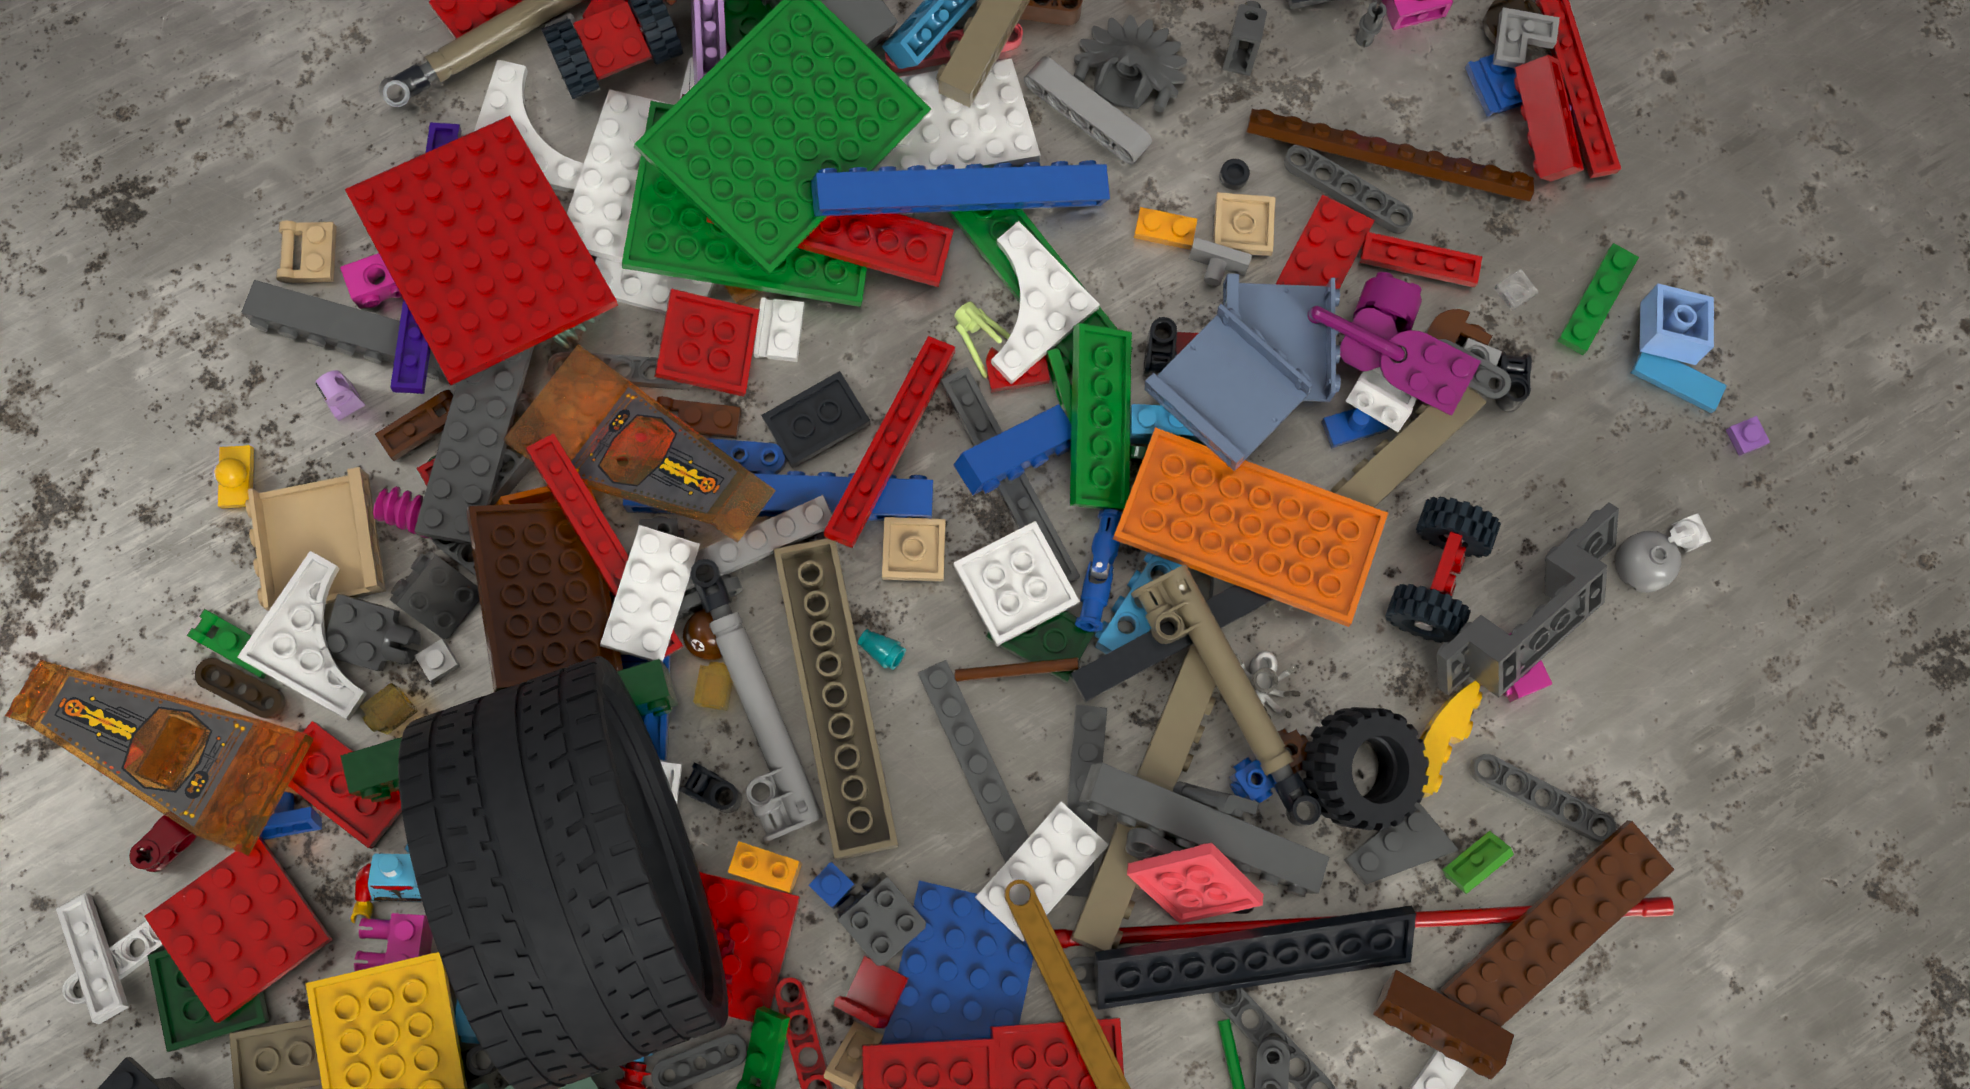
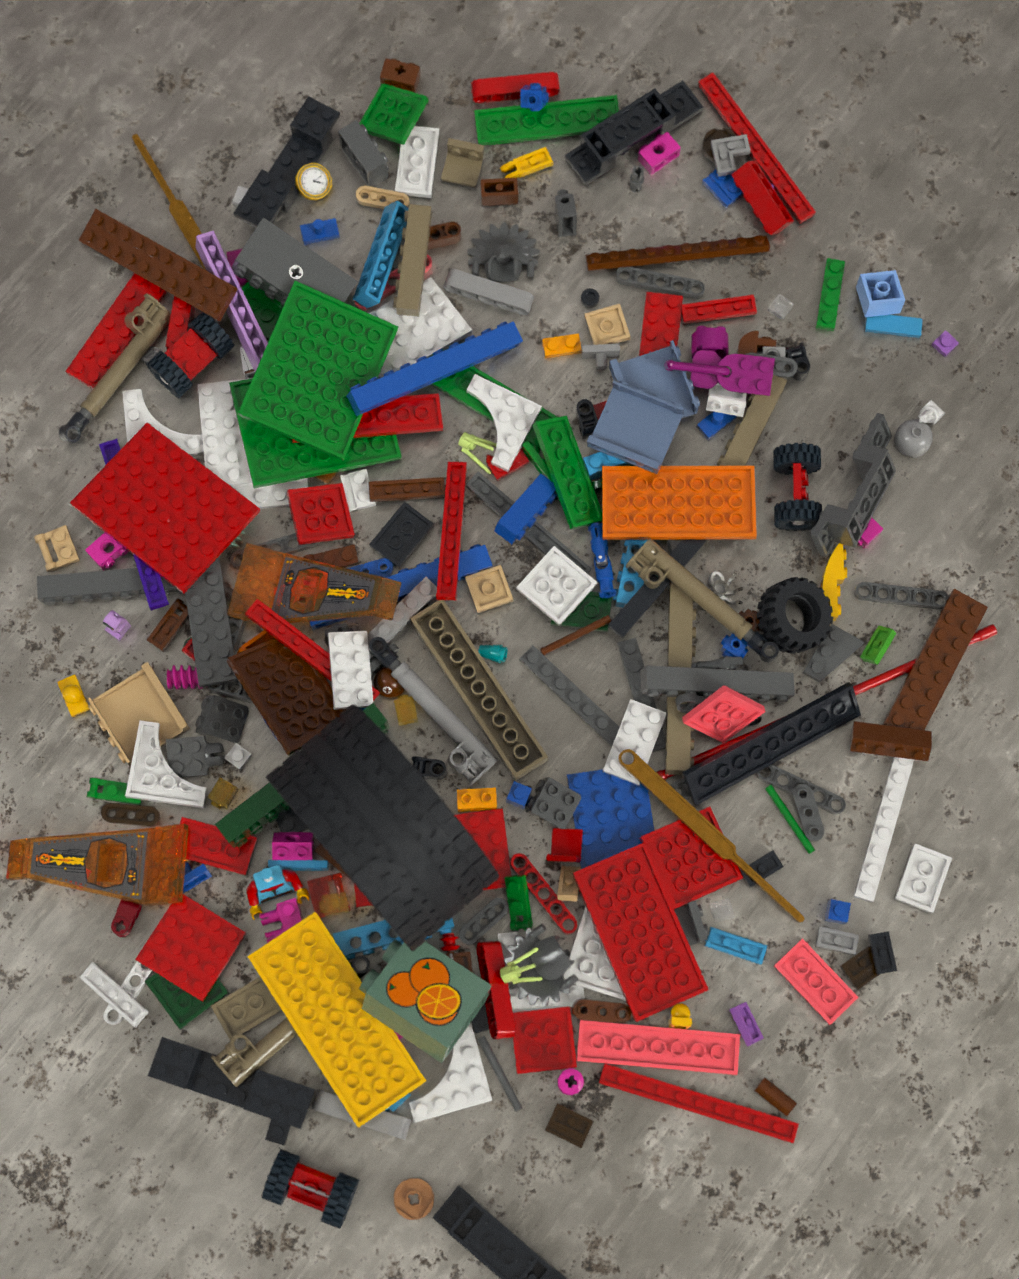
camera: 15 degrees left, 0 degrees up
none -> reddish brown plate [368,477,445,502]

